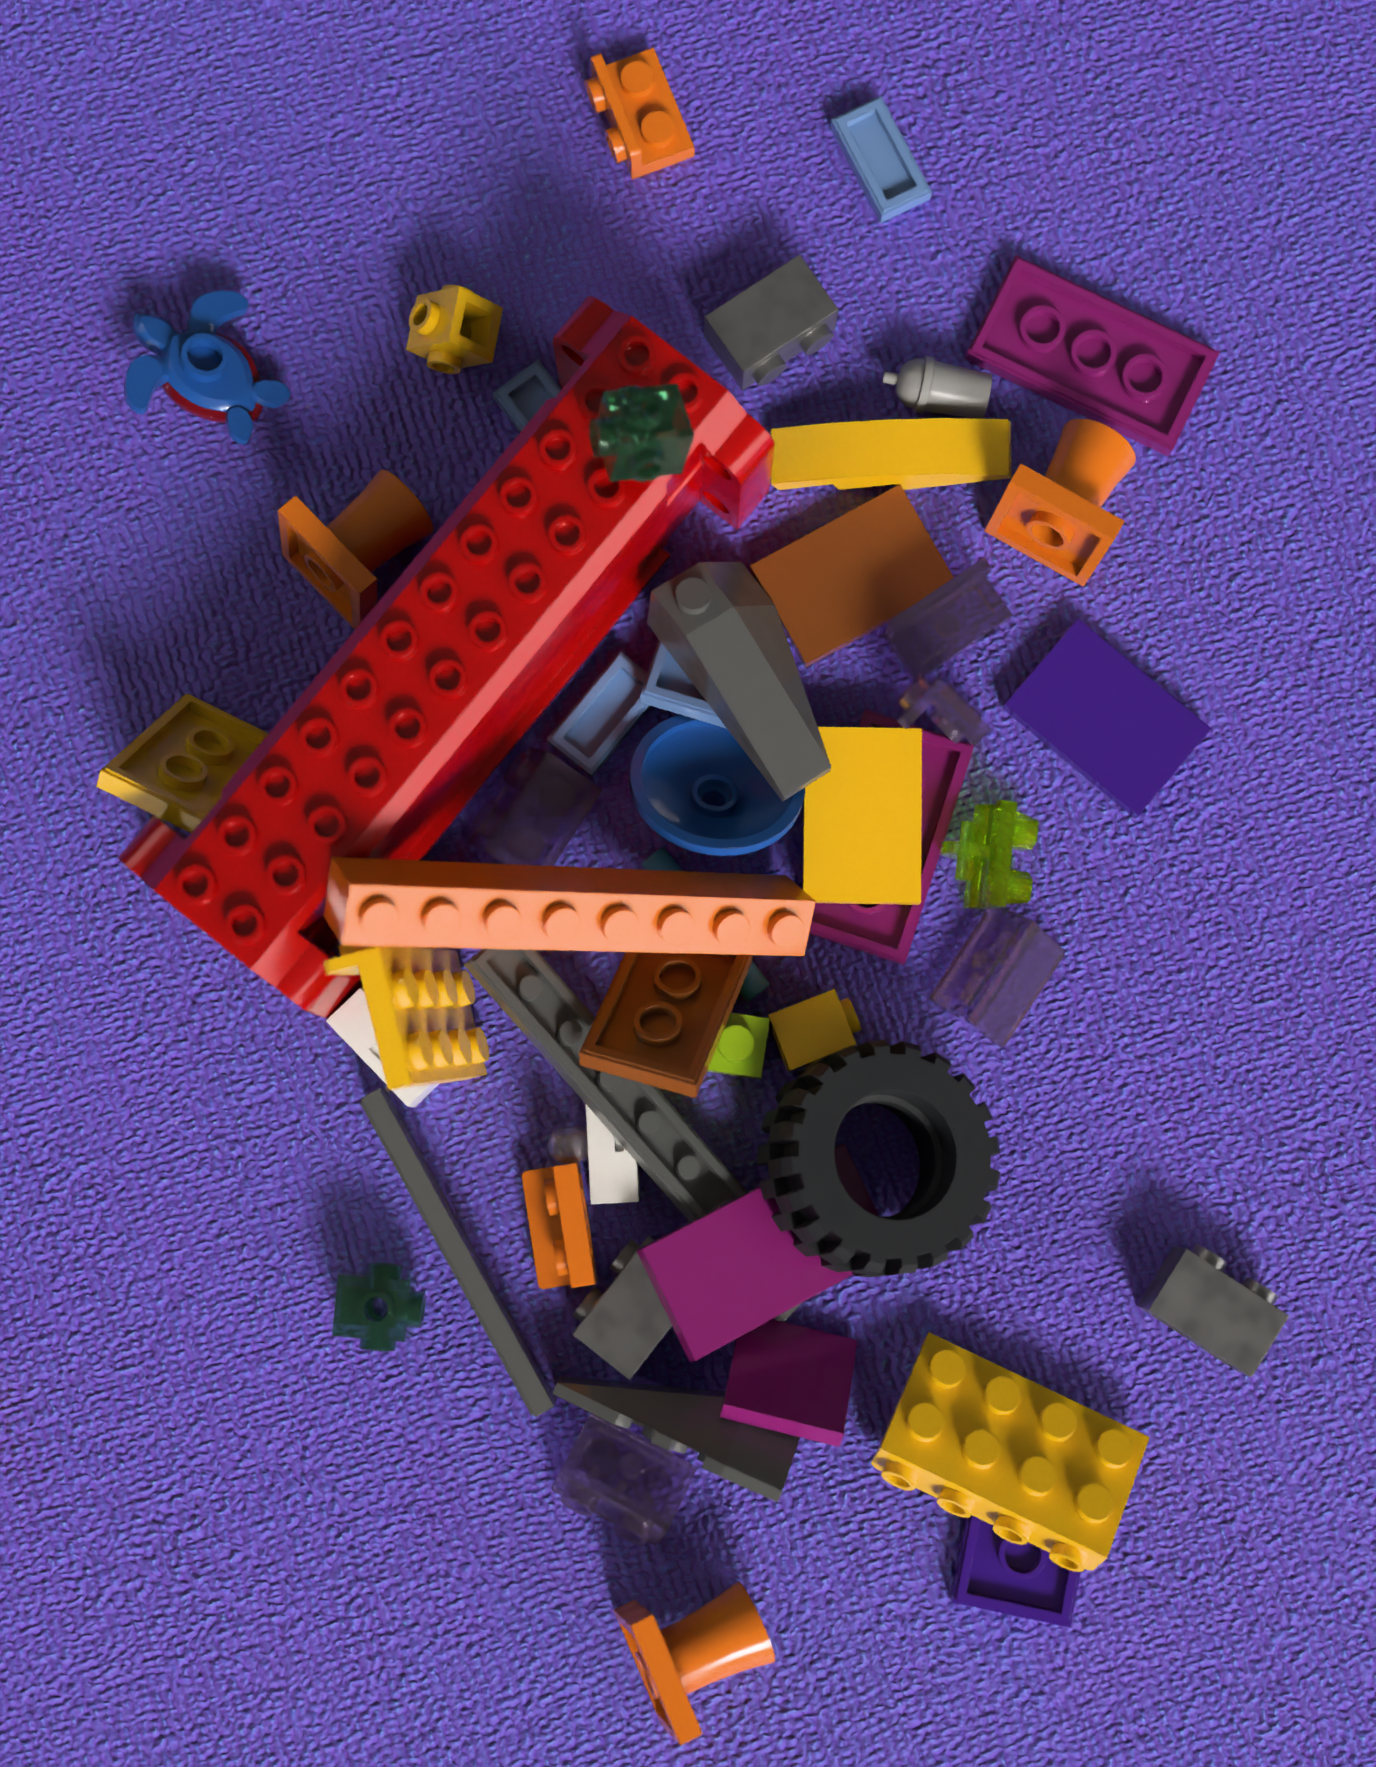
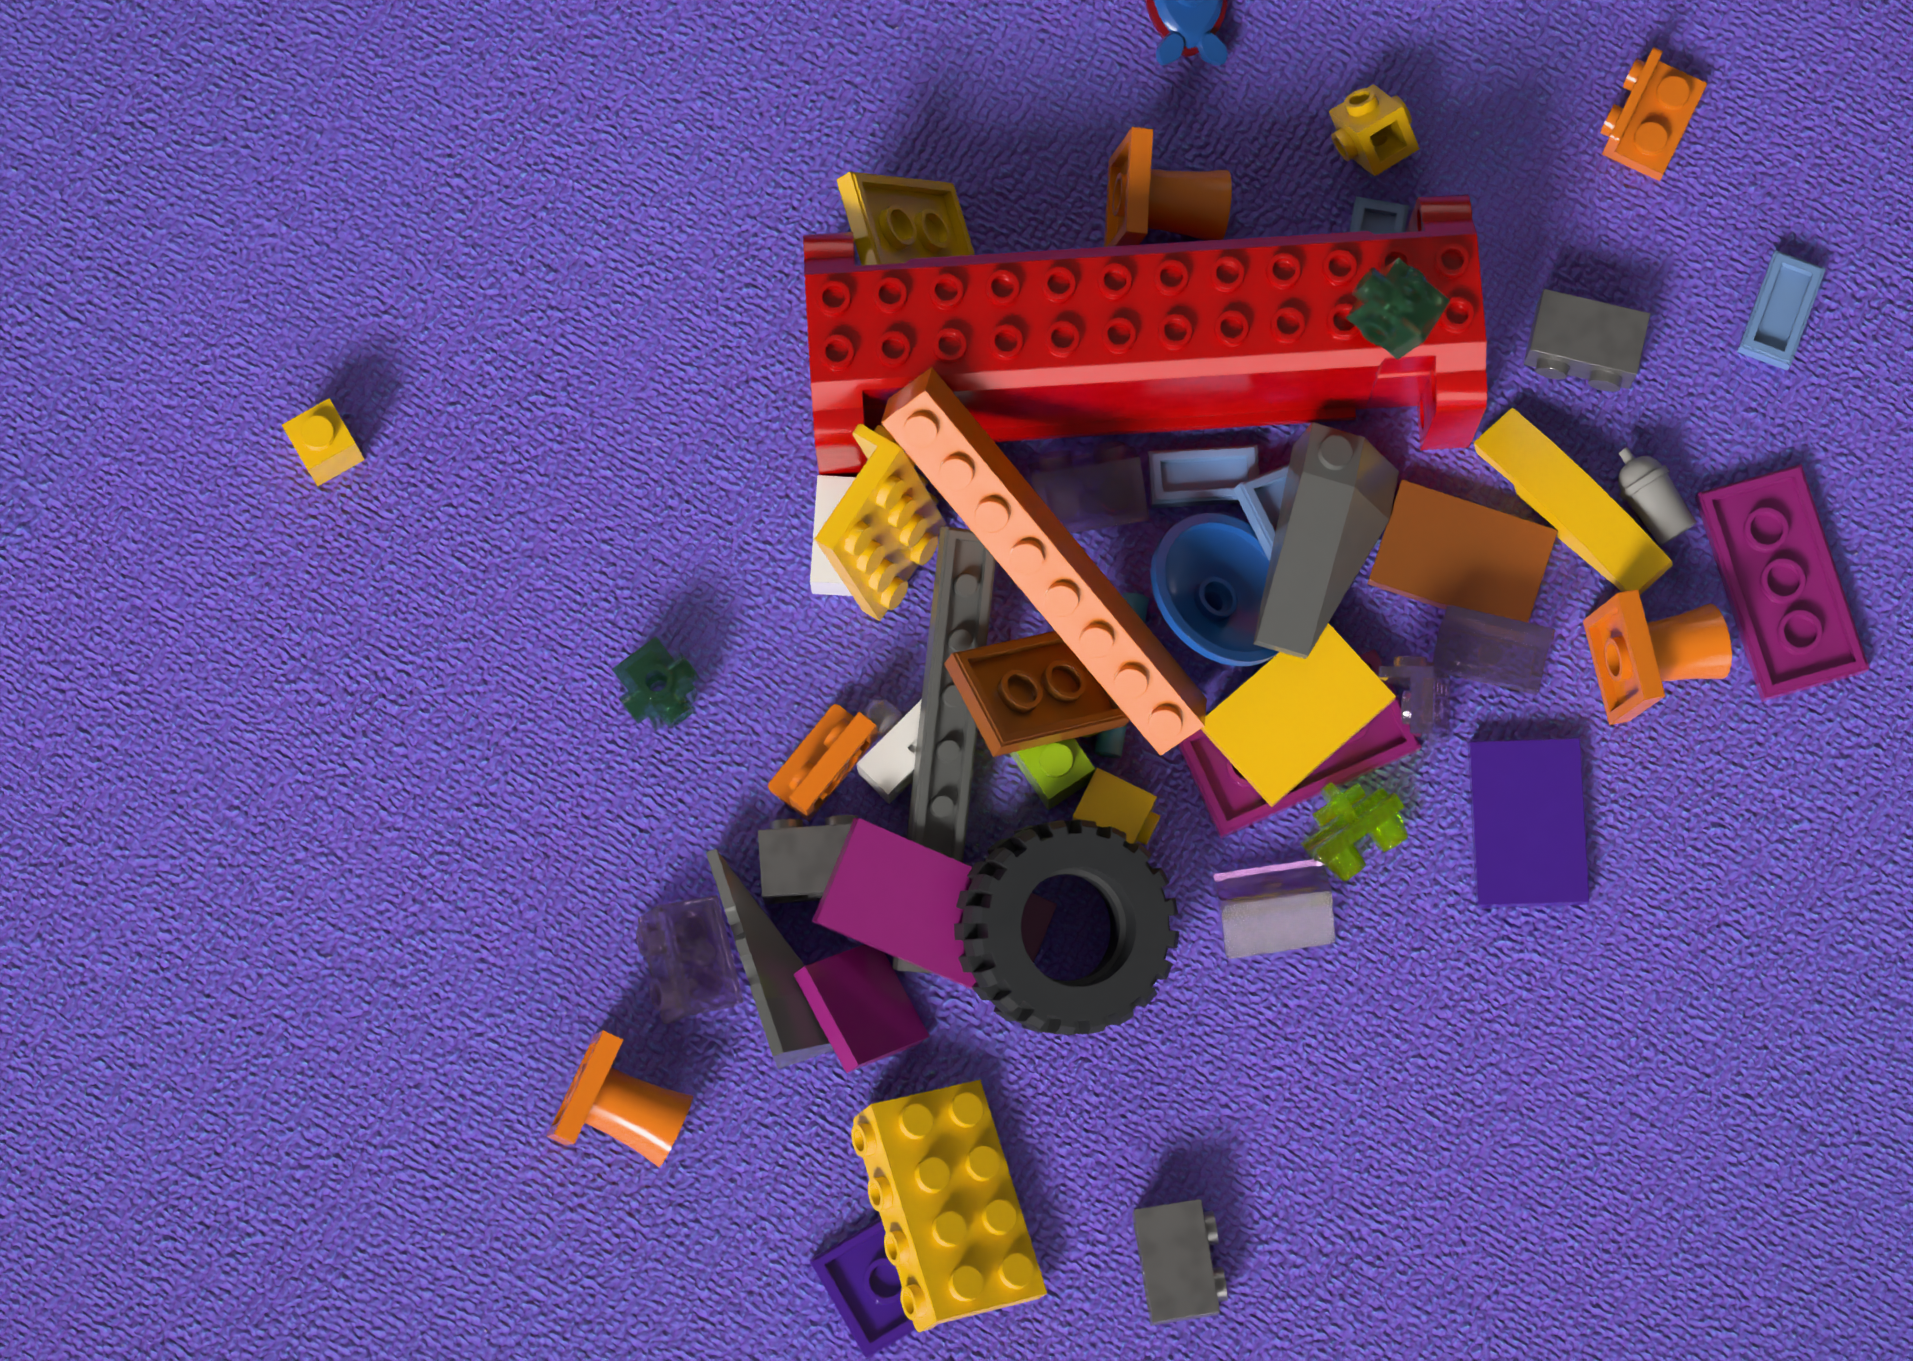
camera: 50 degrees right, 5 degrees down
dark grey tile [360,1088,557,1417] -> none

